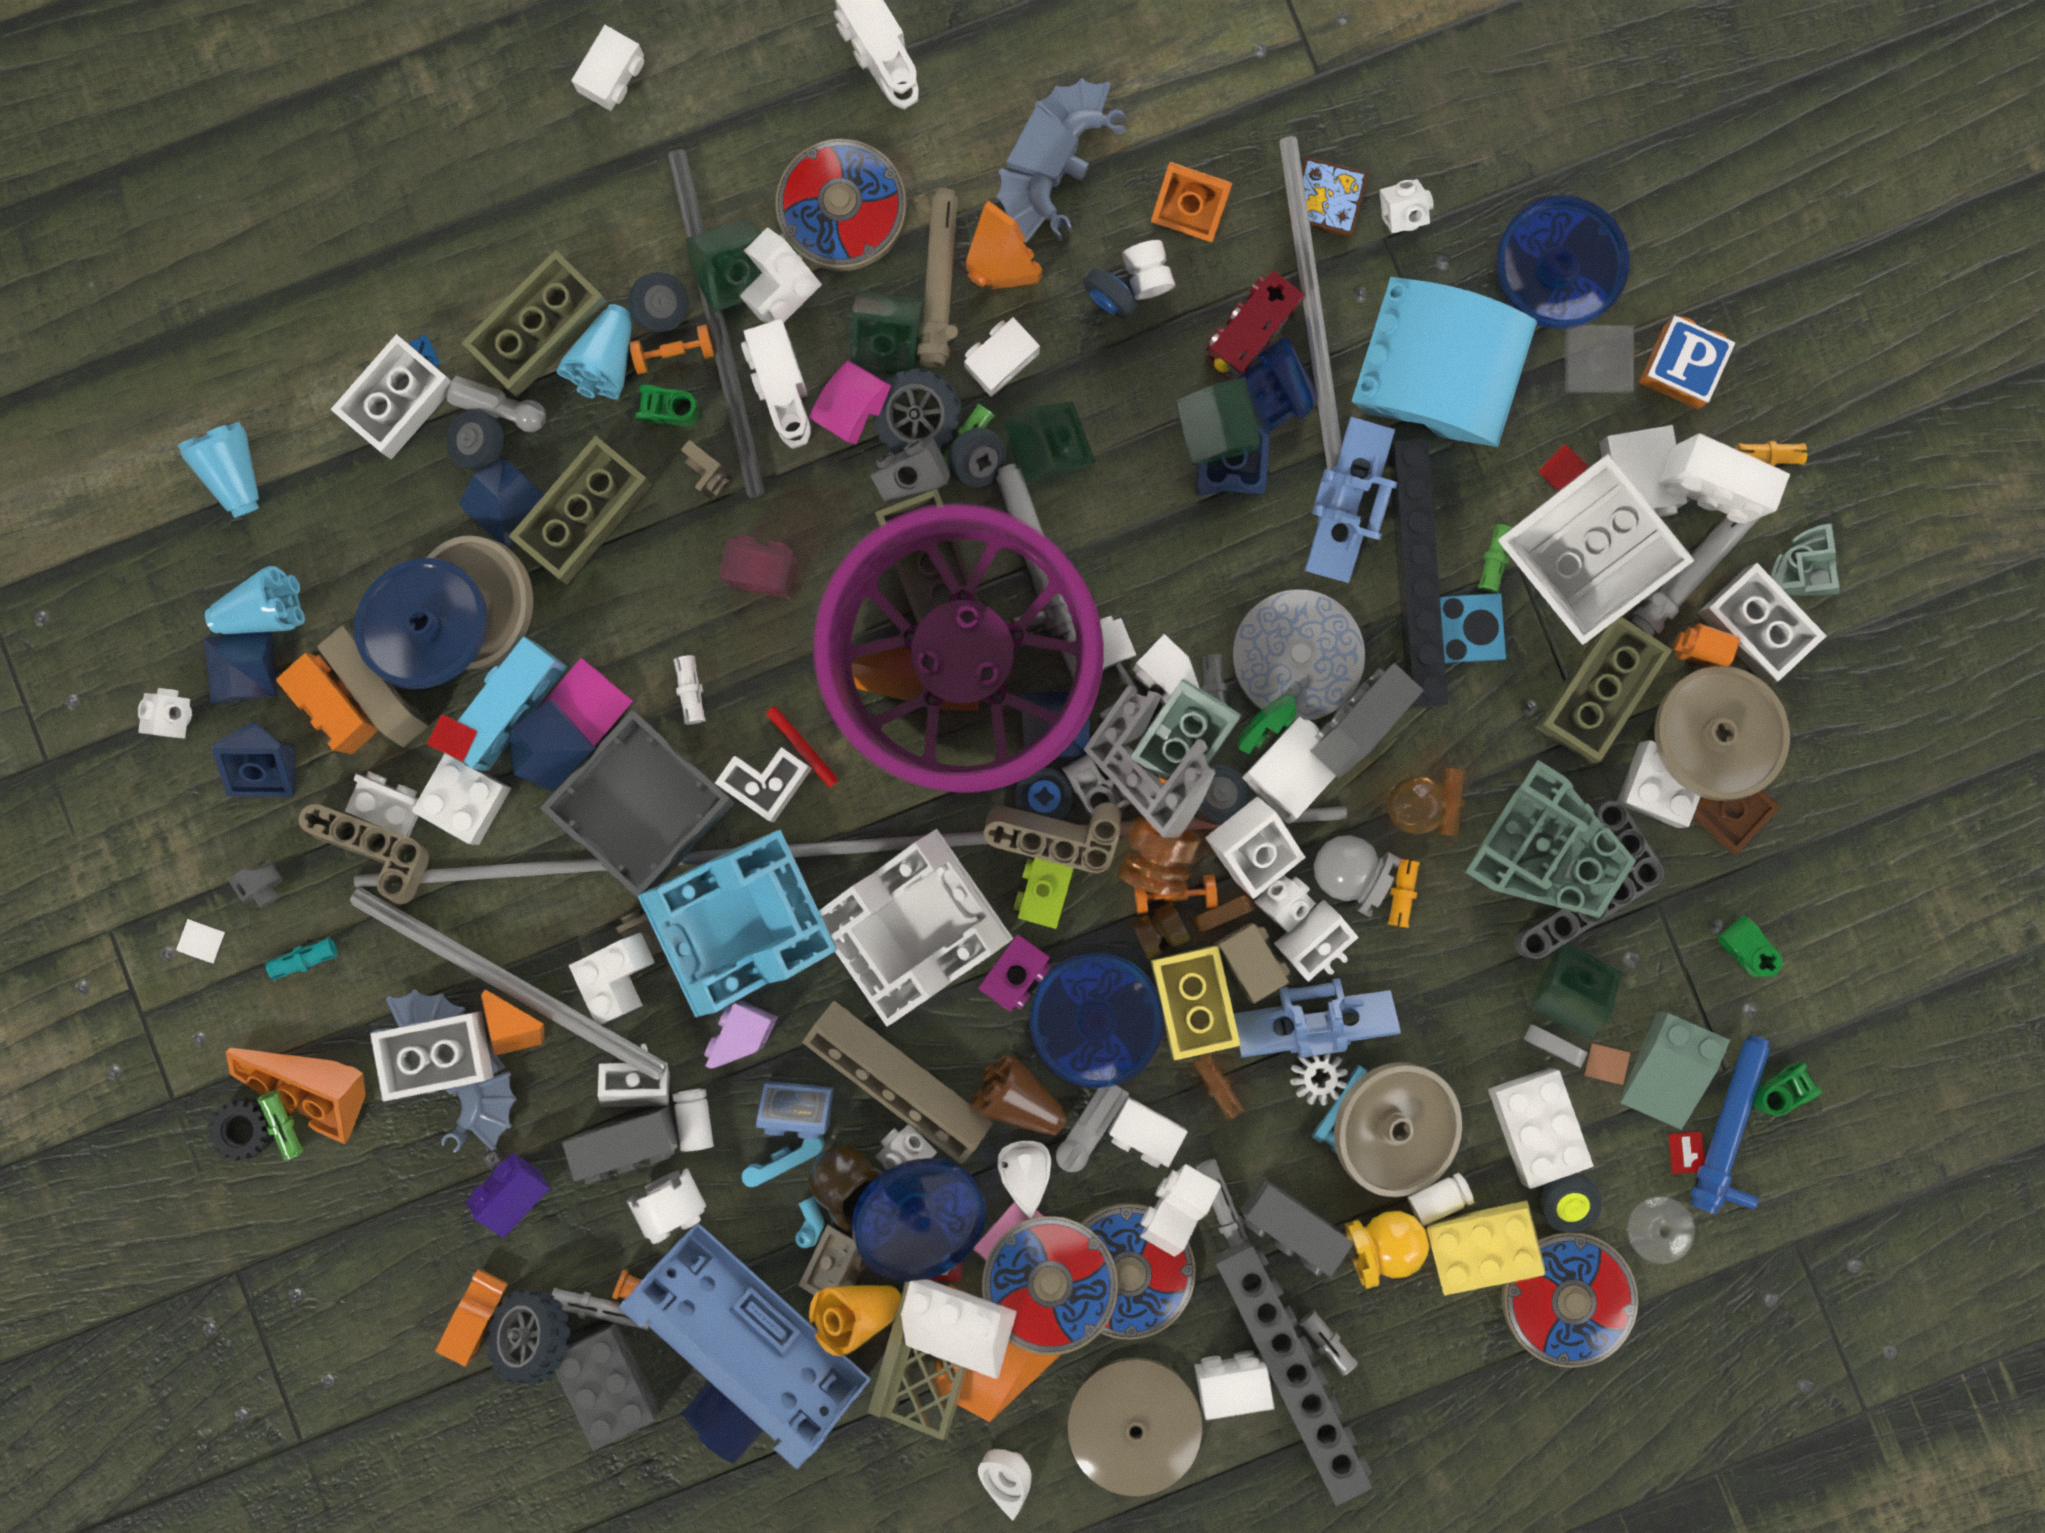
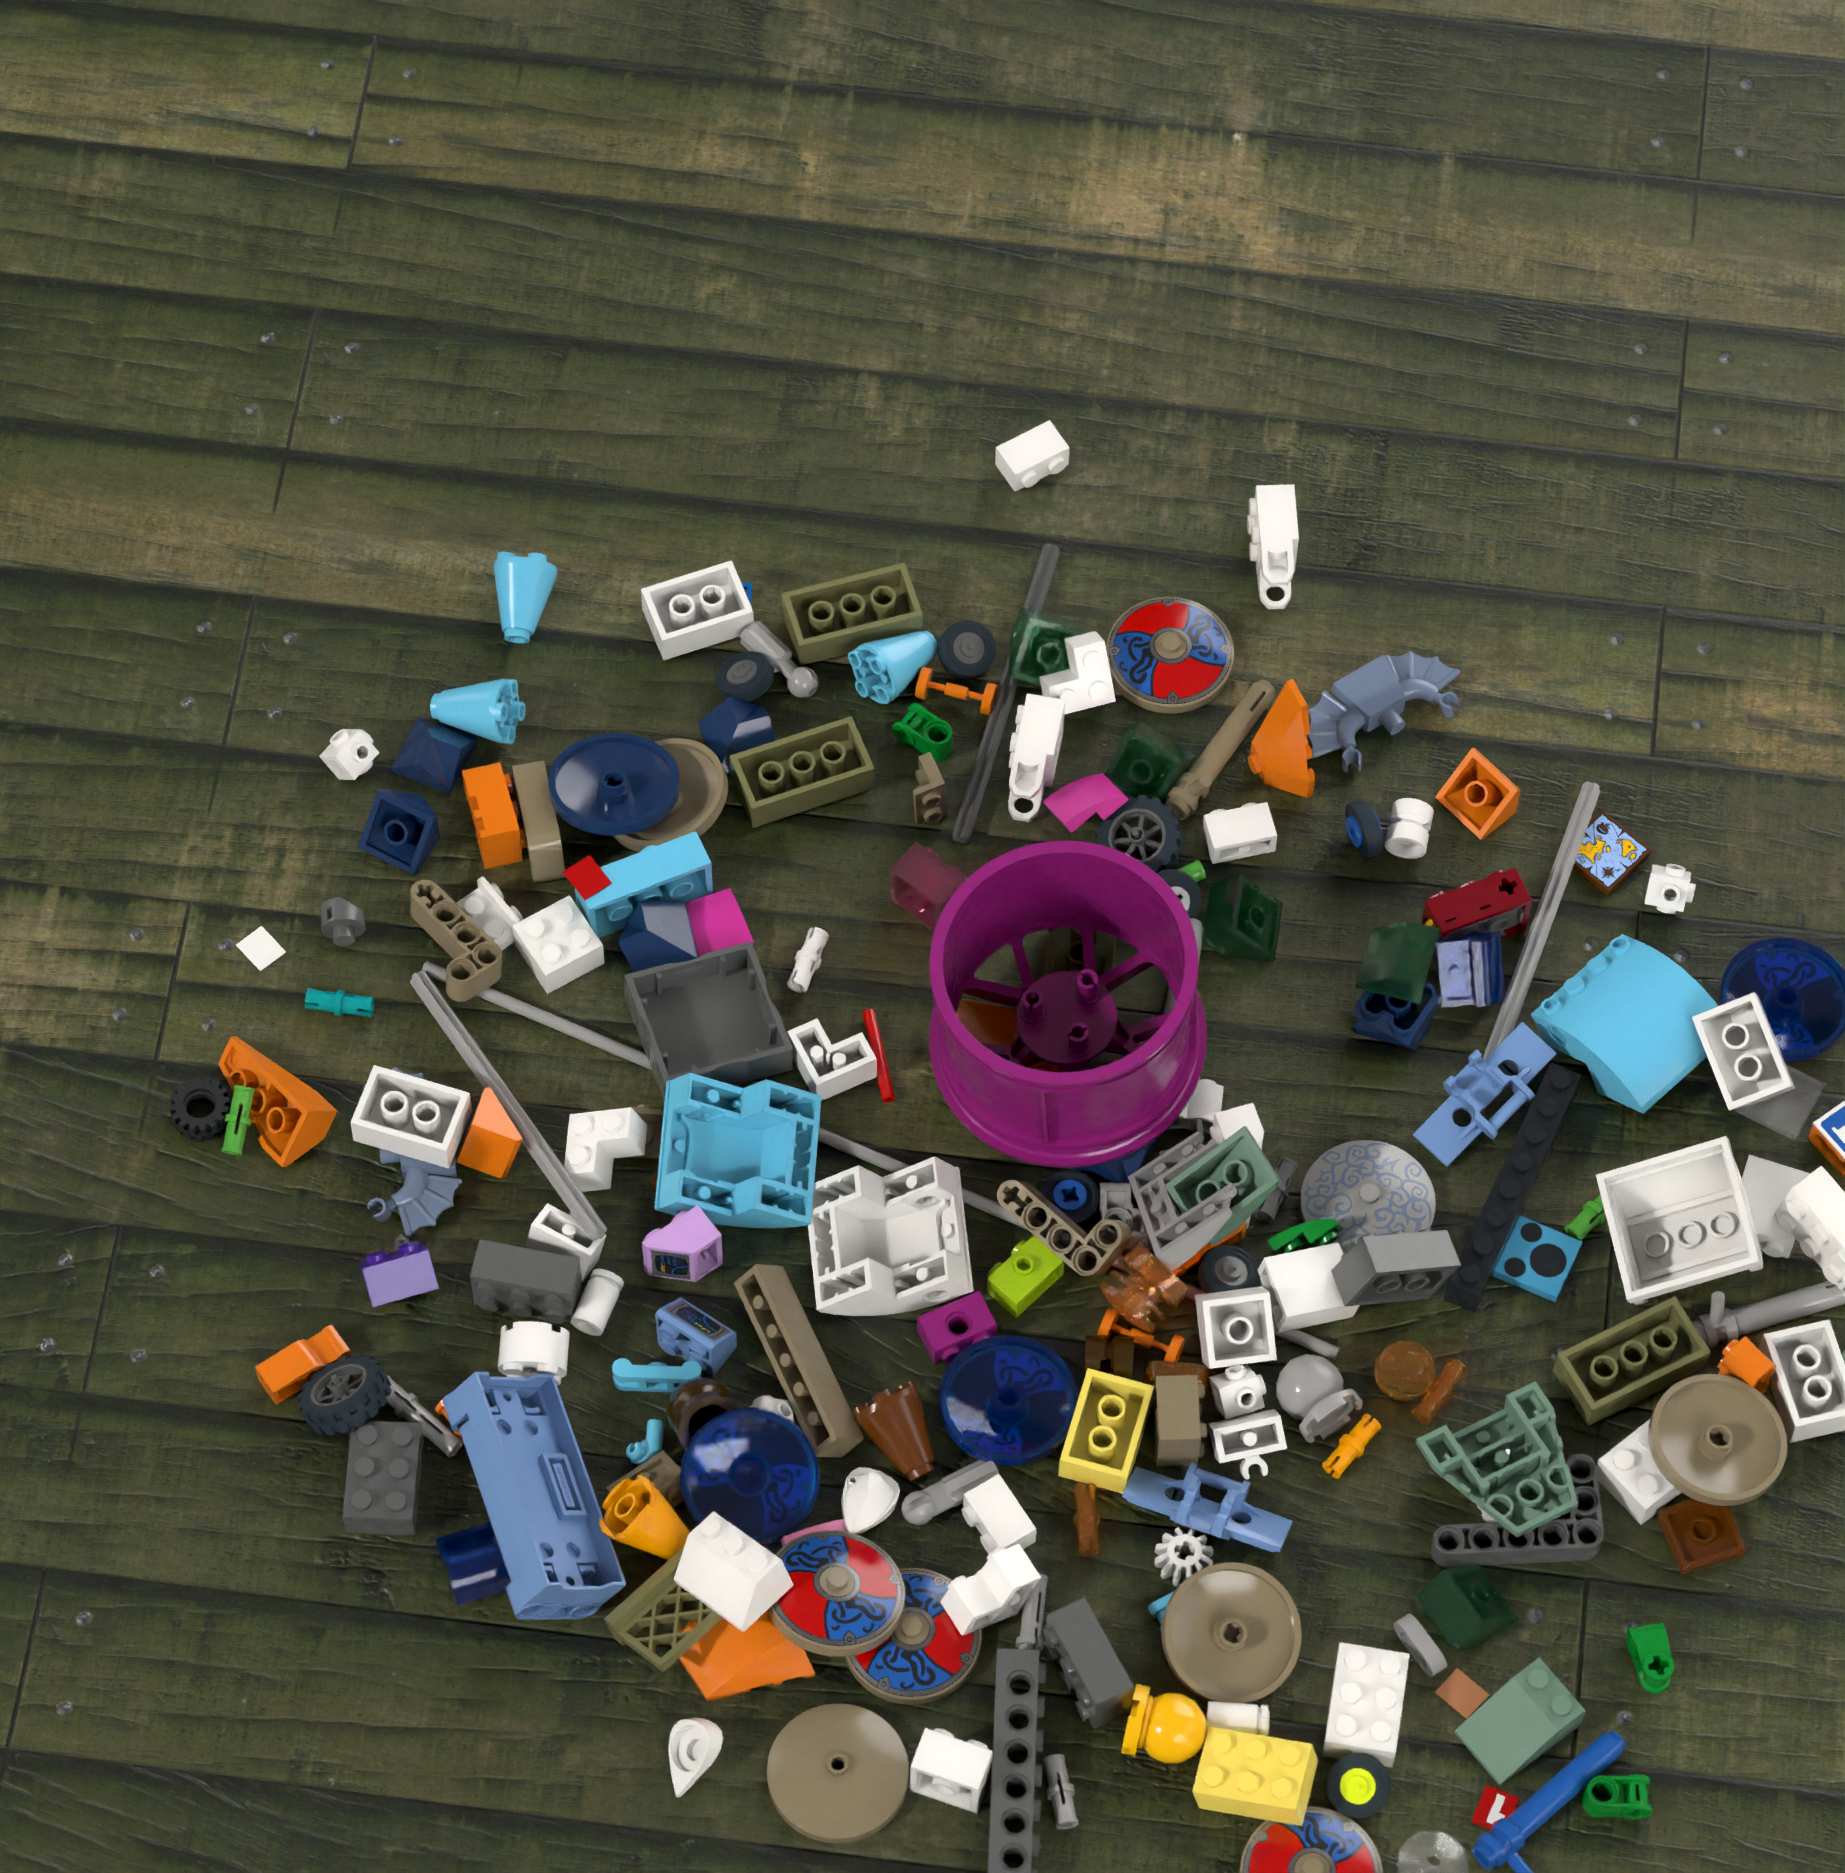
camera: 30 degrees right, 25 degrees down
none -> white slope [1692,992,1795,1111]

